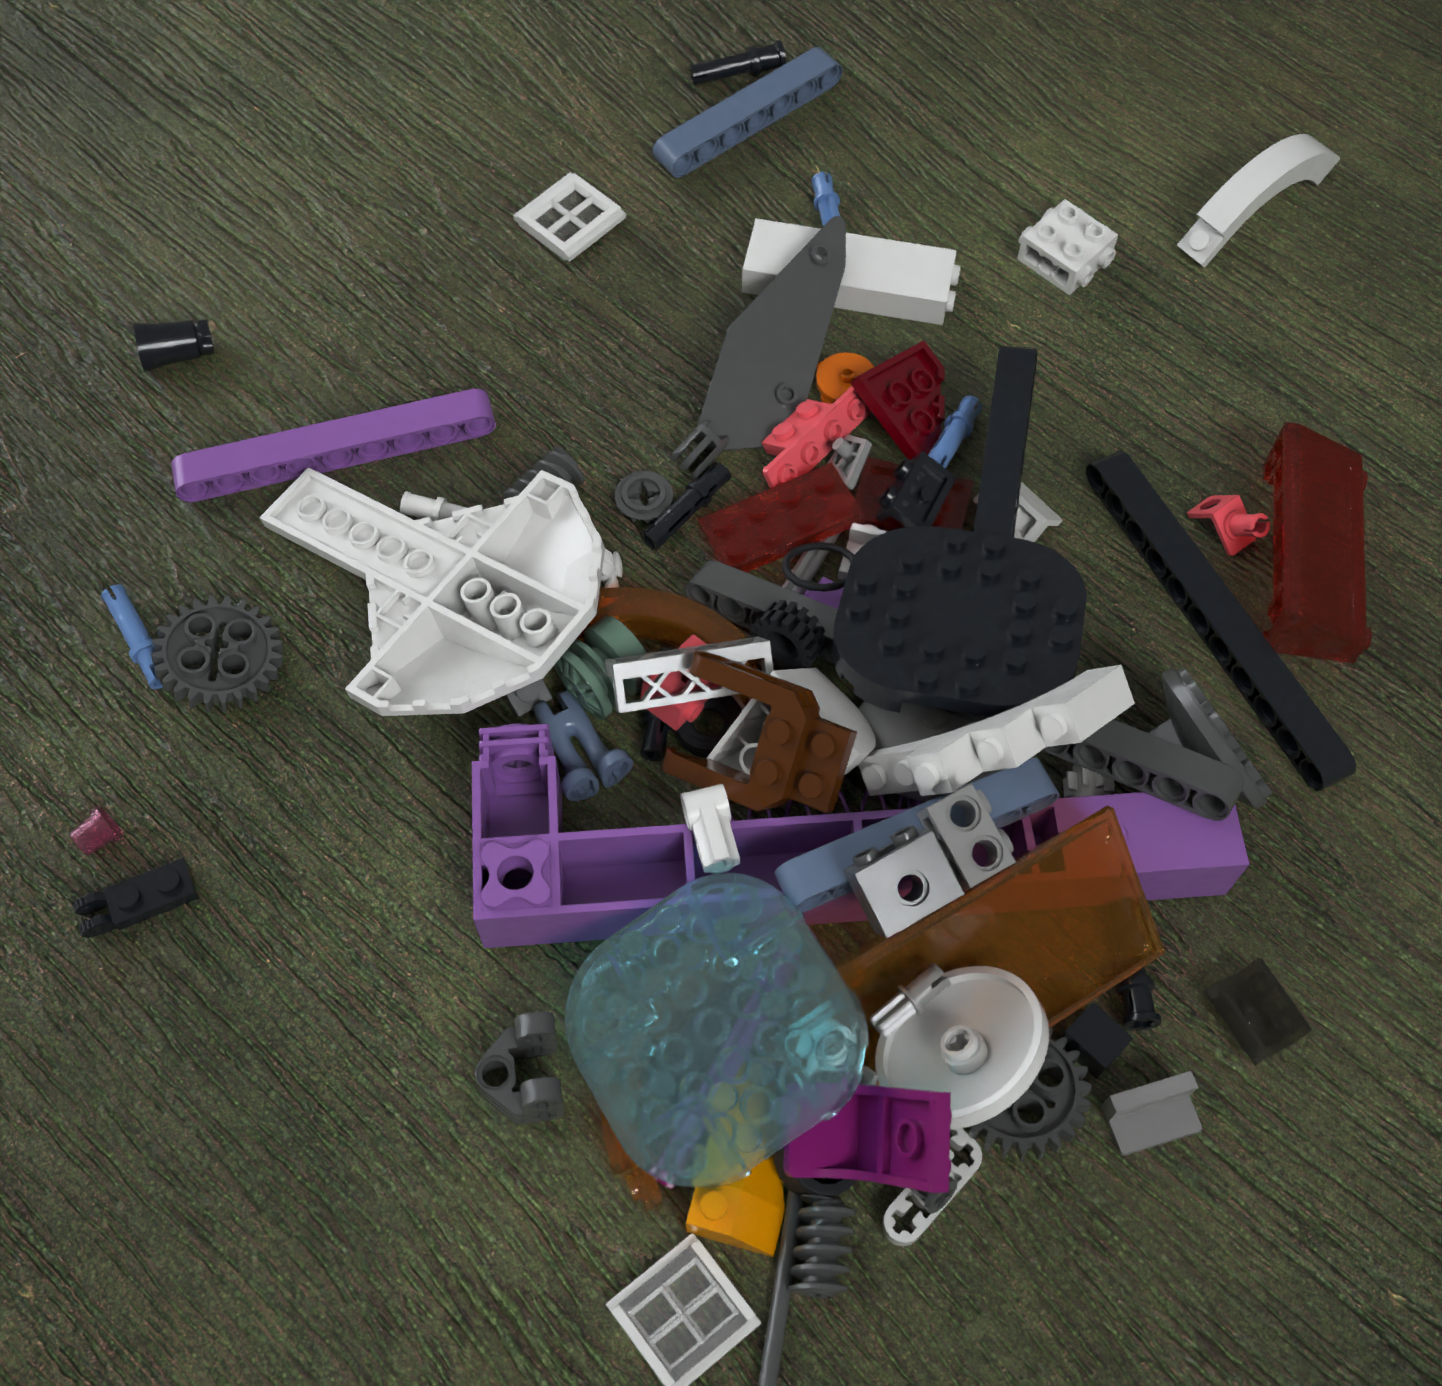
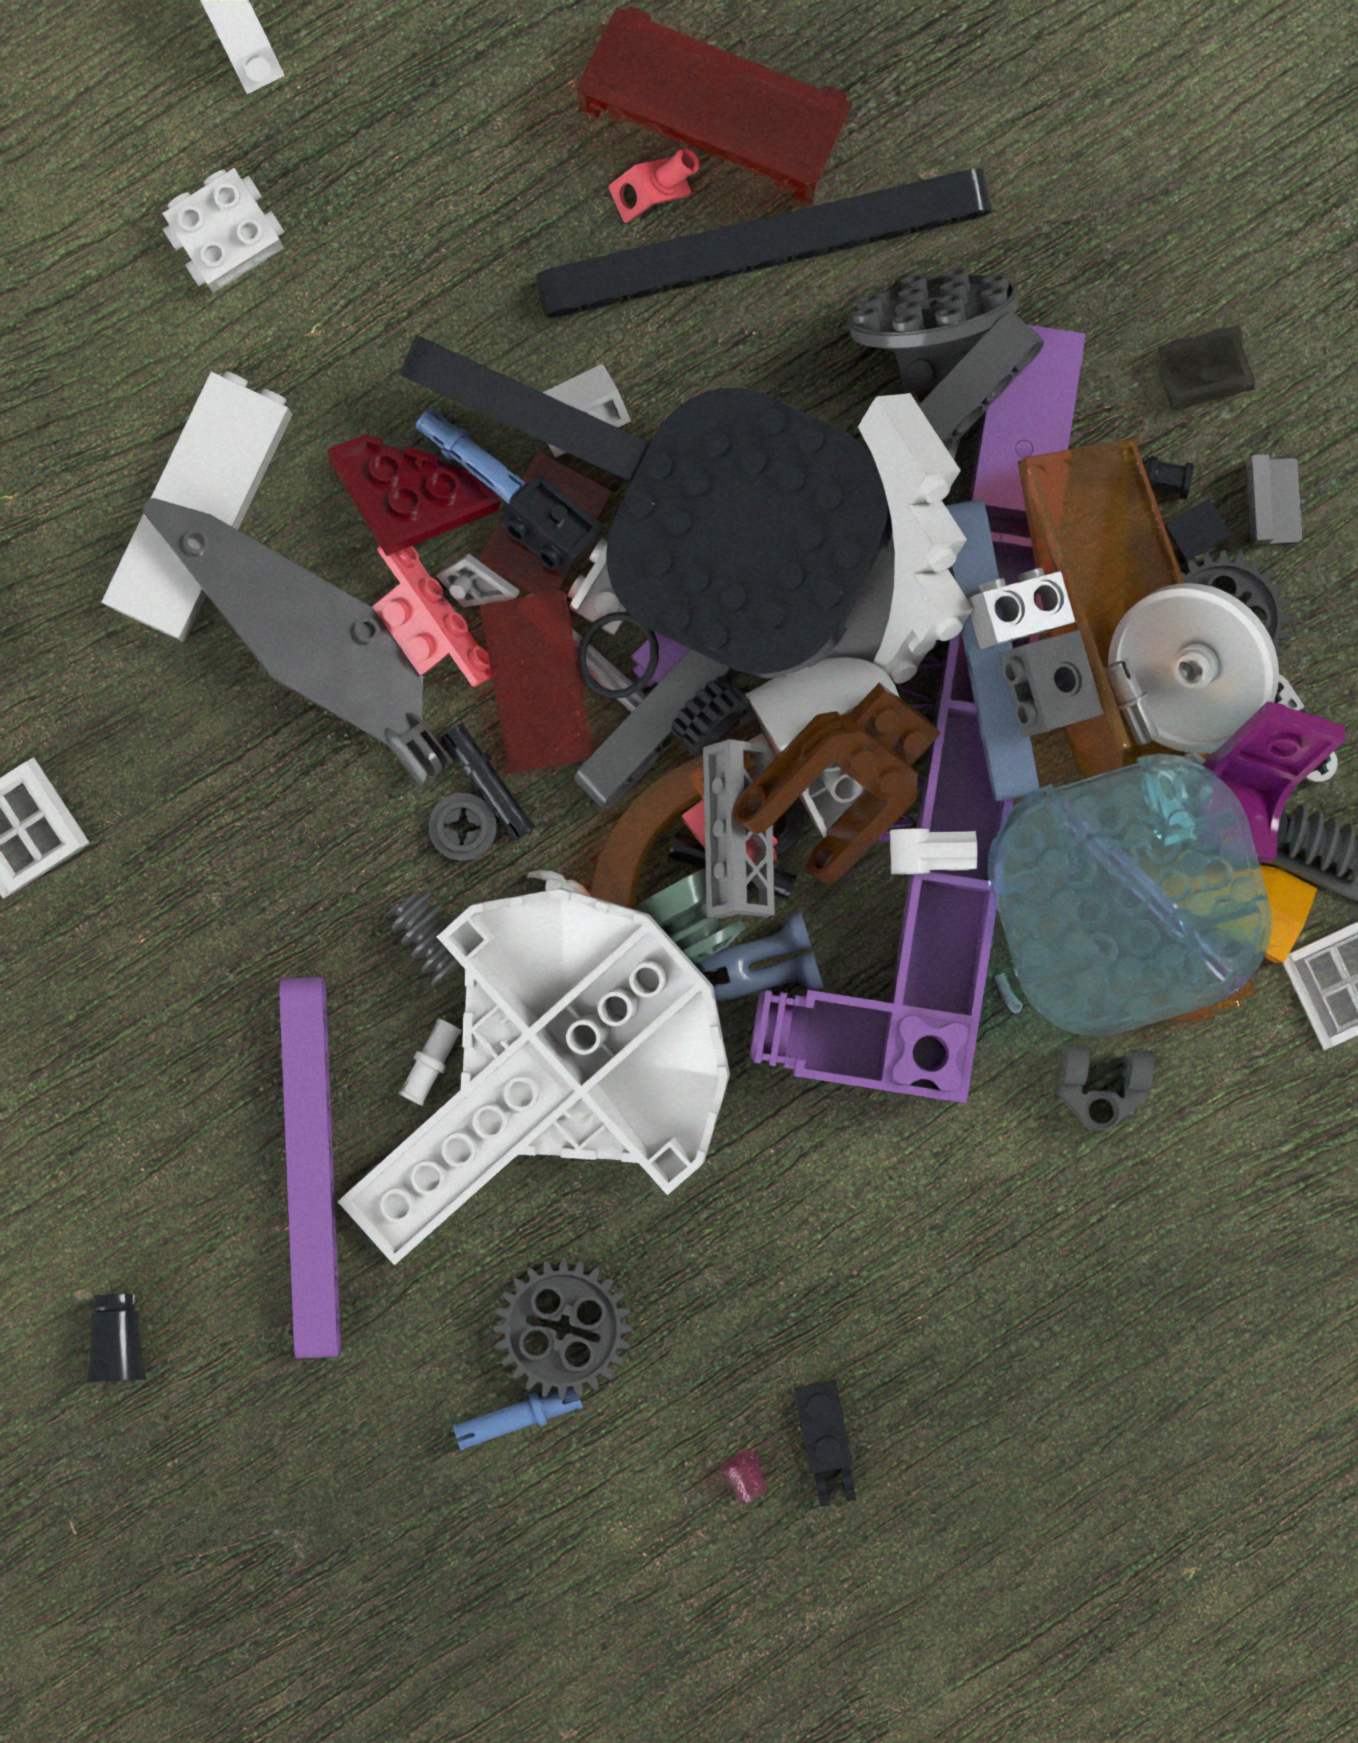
camera: 75 degrees left, 25 degrees up
medium blue axle [811,172,840,226] -> none
orange piece [816,352,874,404] -> none

